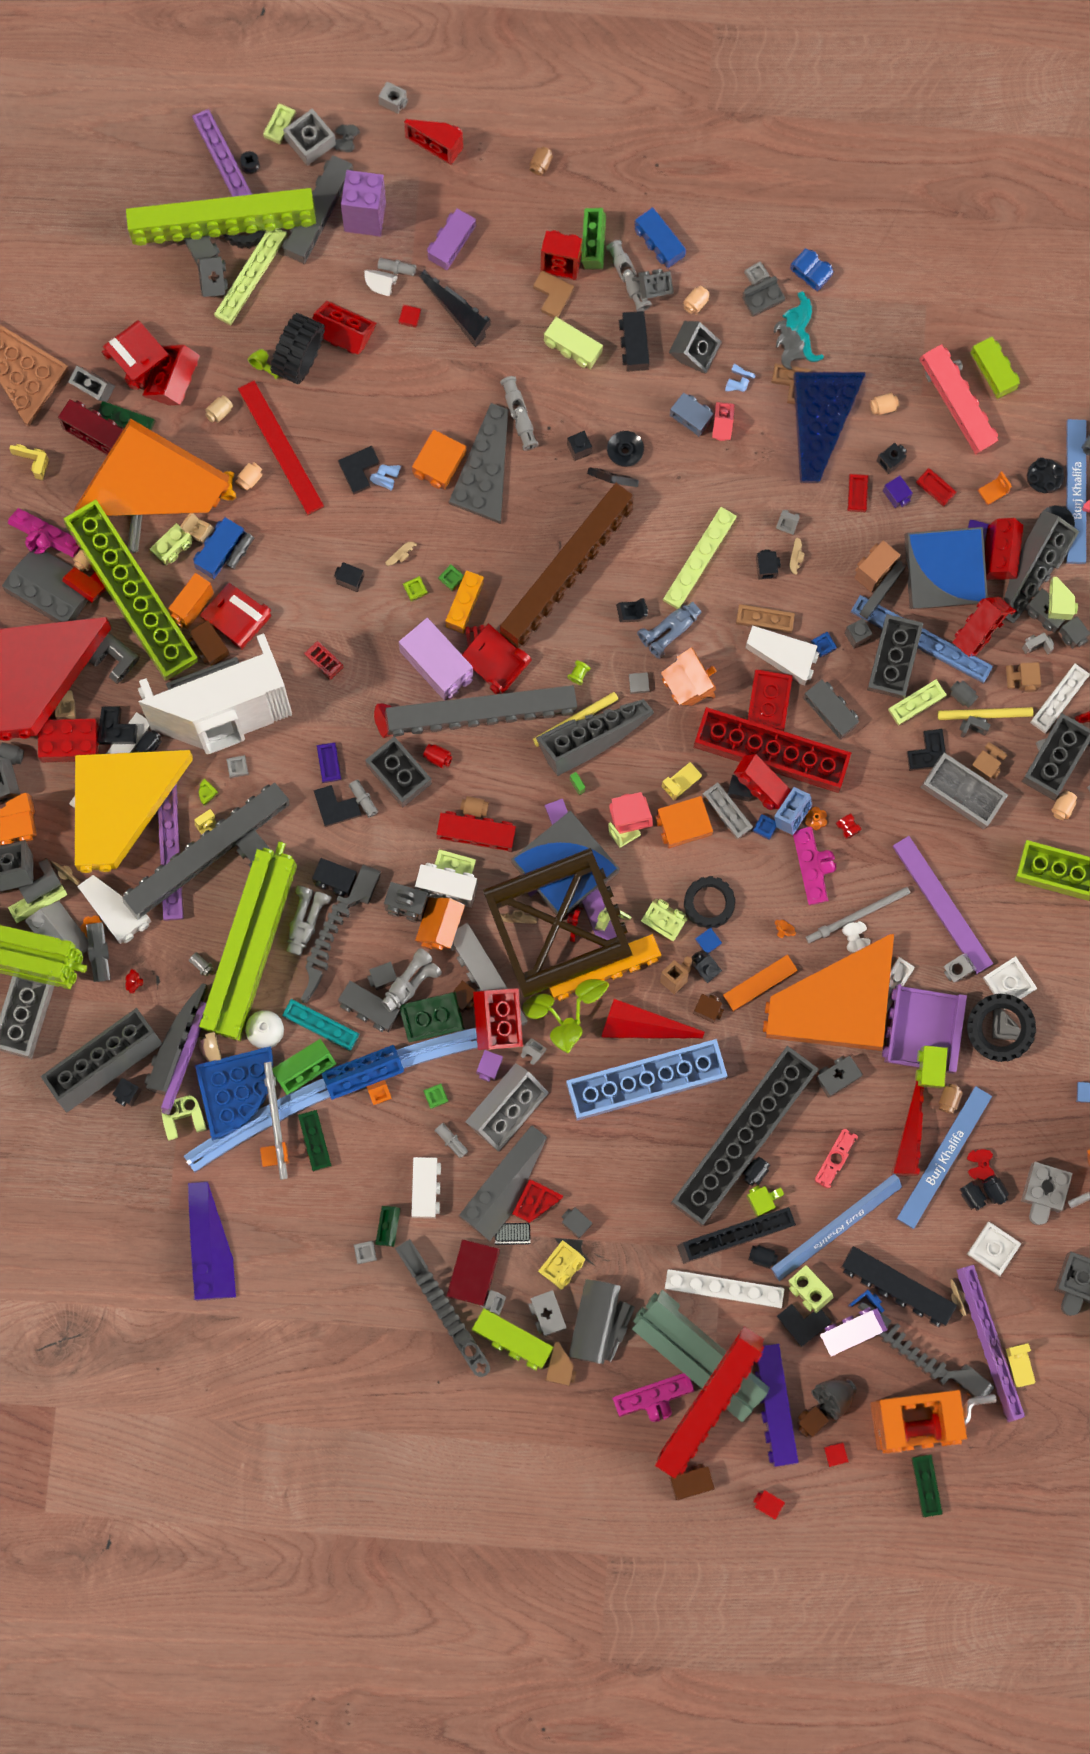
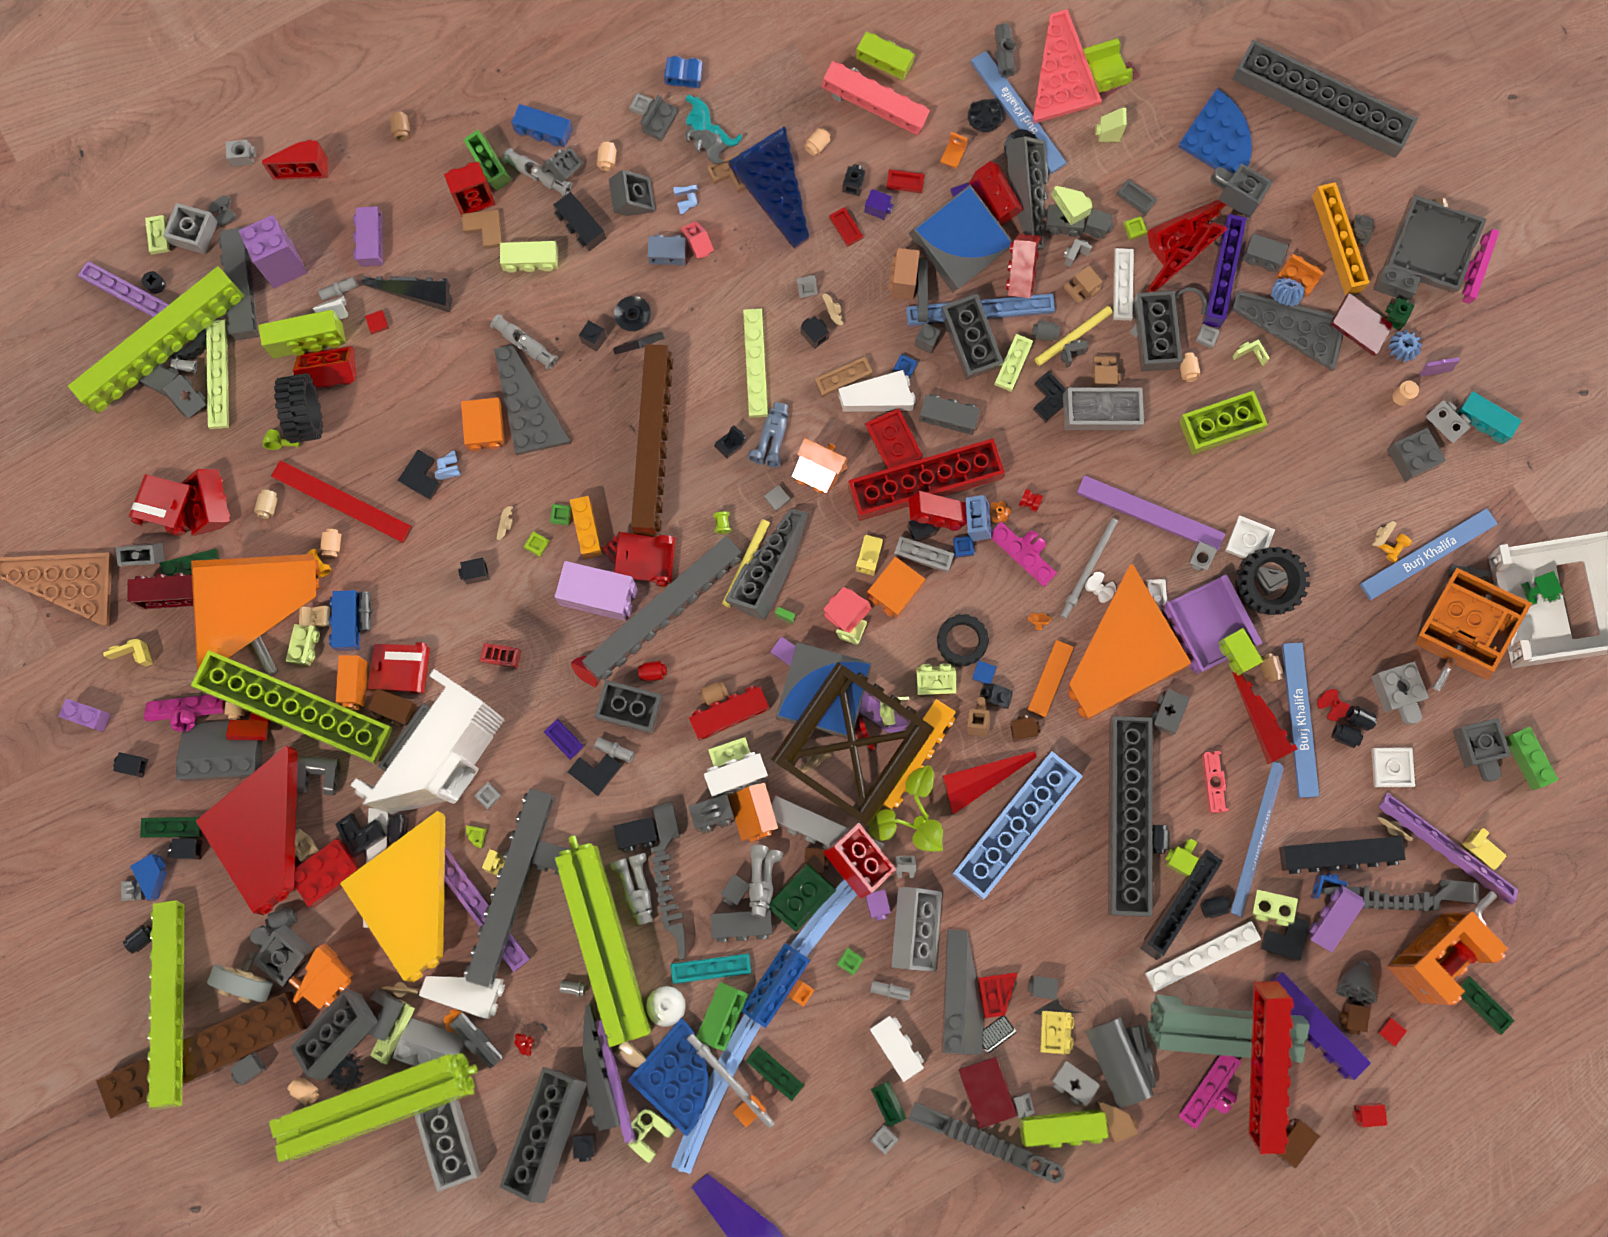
camera: 30 degrees left, 0 degrees up
none -> light grey pin [171,357,197,373]
none -> lime brick [258,309,346,359]

